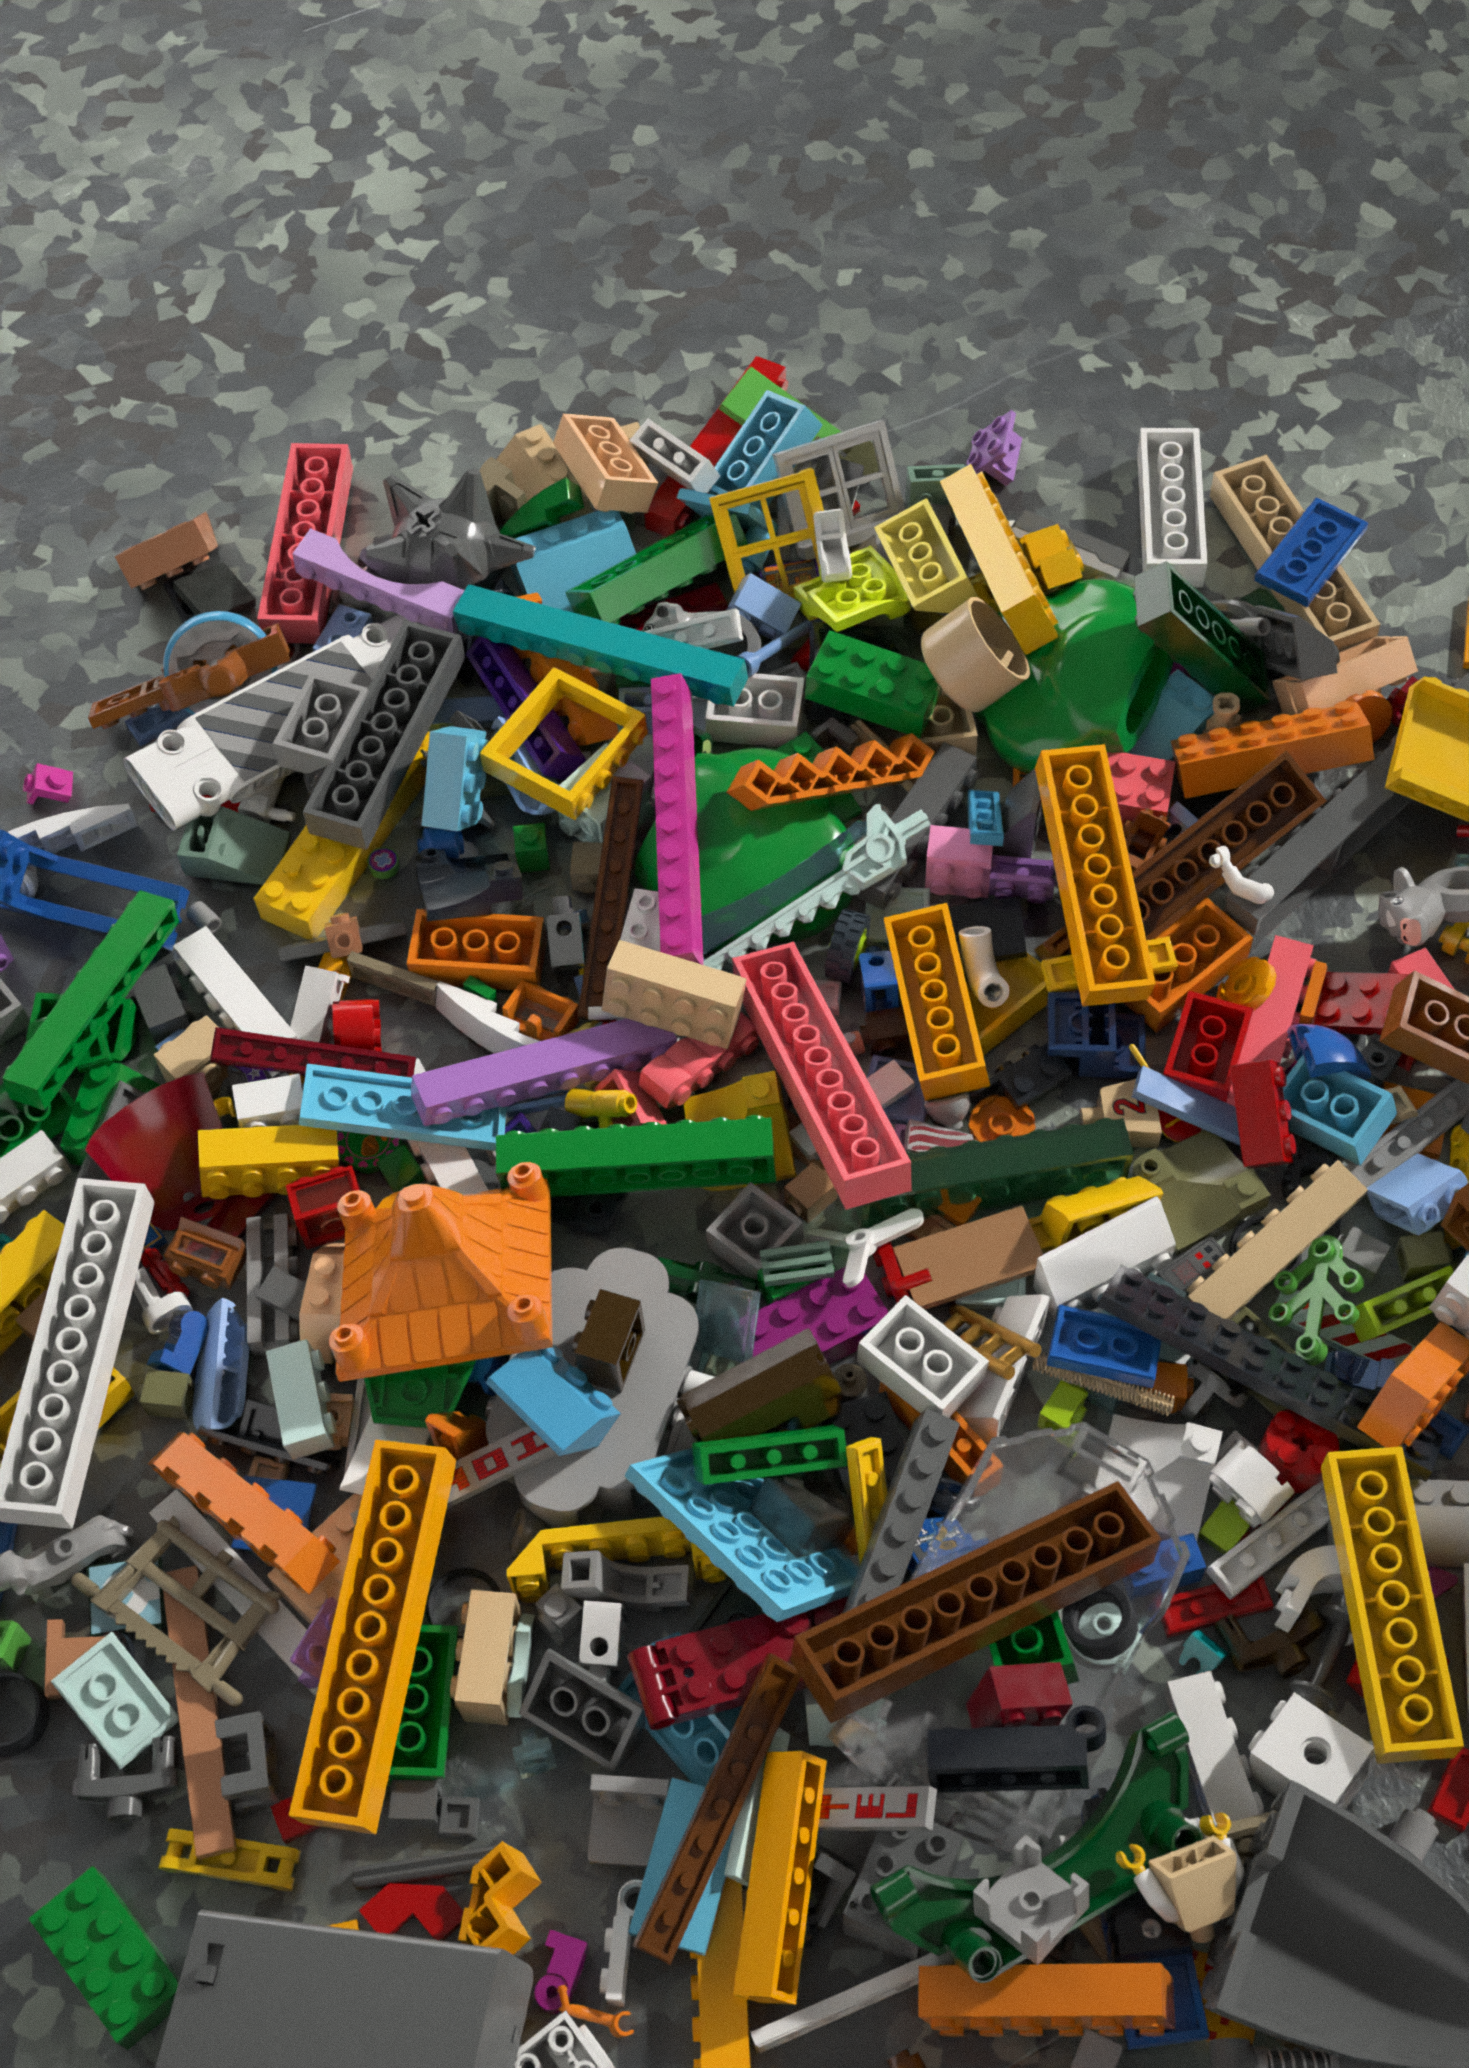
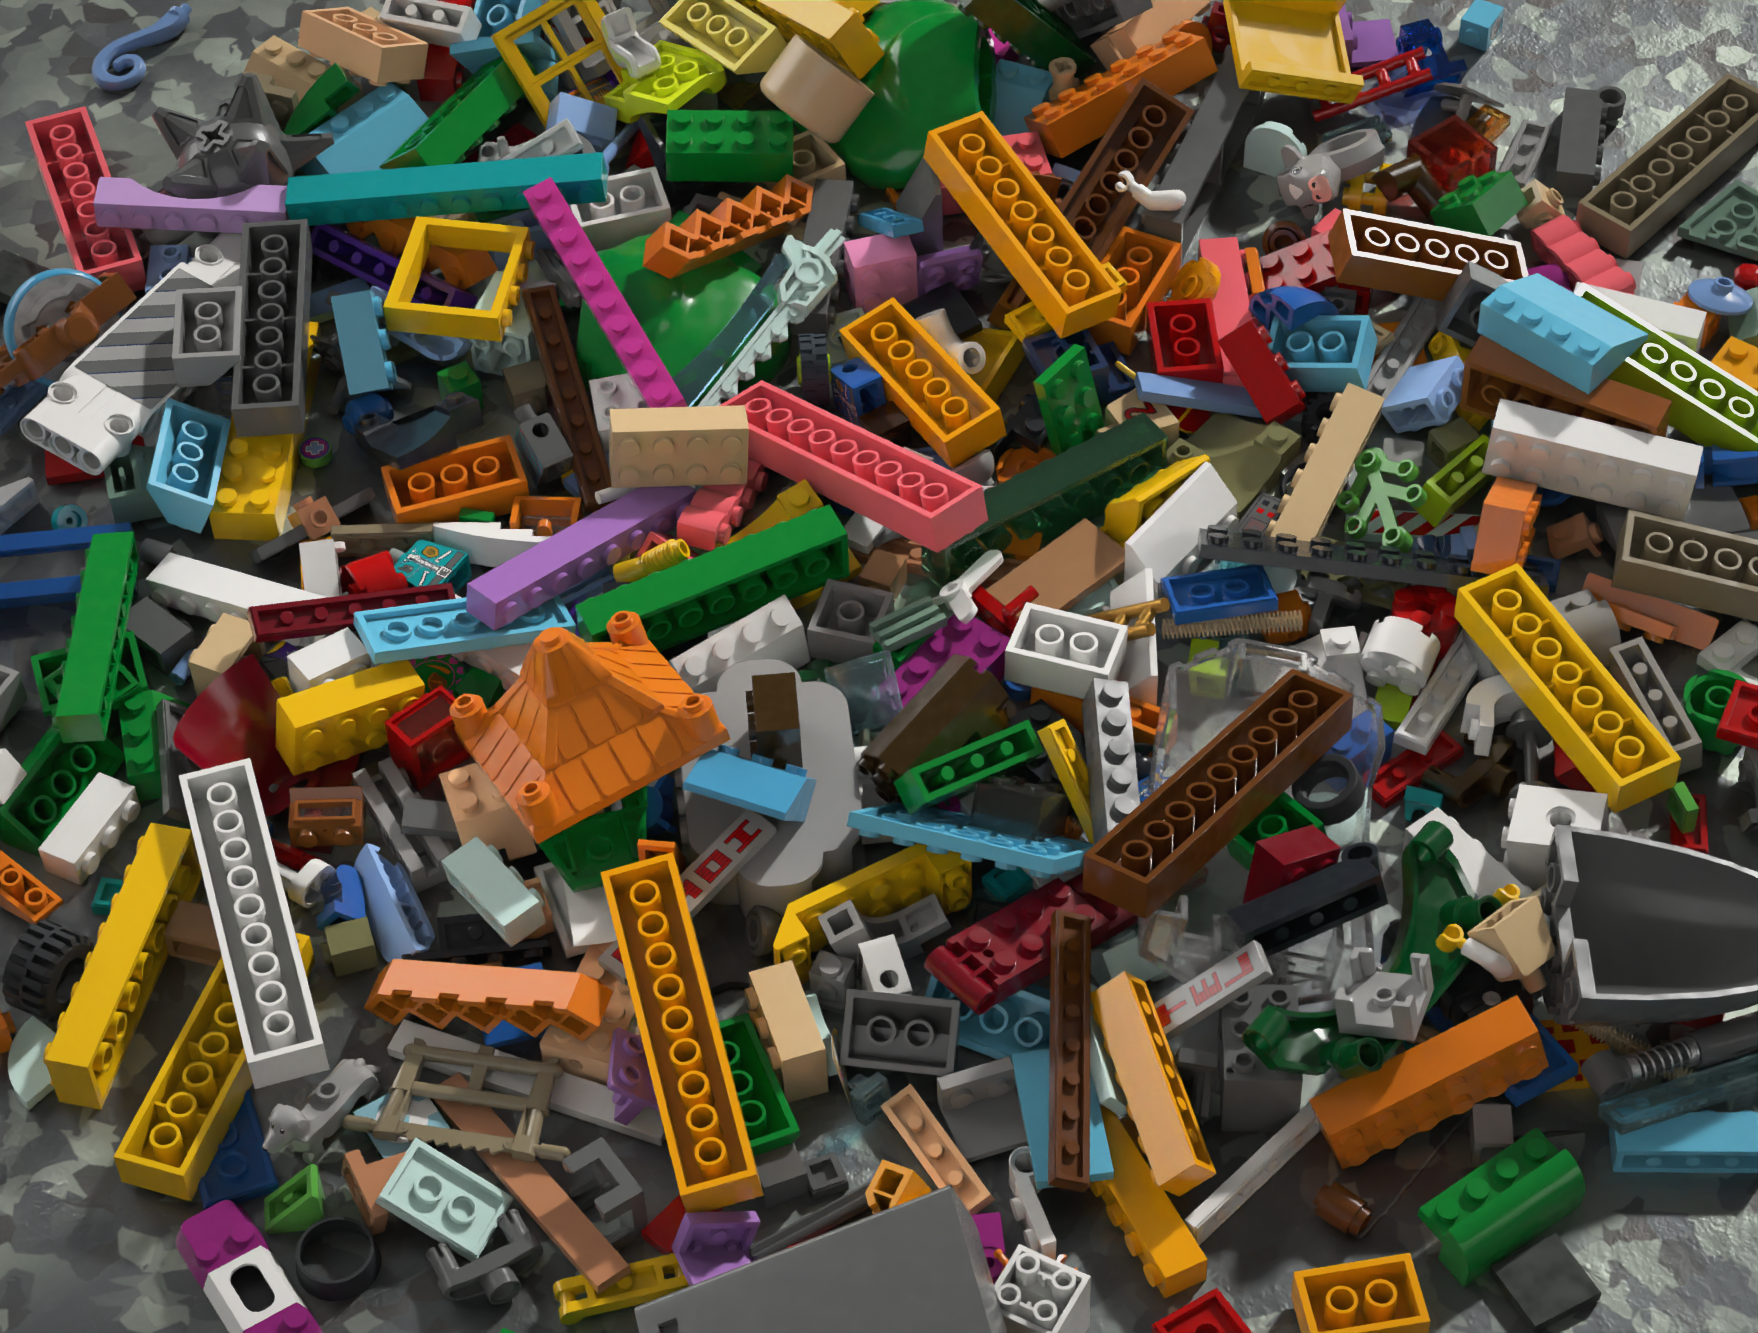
camera: 25 degrees left, 10 degrees down
none -> teal tile [51,504,88,530]
none -> medium blue plant [92,3,192,91]
none -> medium azure slope [146,398,231,534]
none -> torso [389,539,472,594]
none -> white slope [668,594,811,694]
none -> medium lavender bracket [671,1211,761,1286]
none -> sticker [831,1029,850,1105]
none -> light nougat plate [880,1084,995,1215]
none -> green plate [1033,344,1105,464]
none -> light aqua tile [1243,121,1307,177]
none -> reddish brown brick [1262,220,1306,255]
none -> bright green tile [1666,781,1699,834]

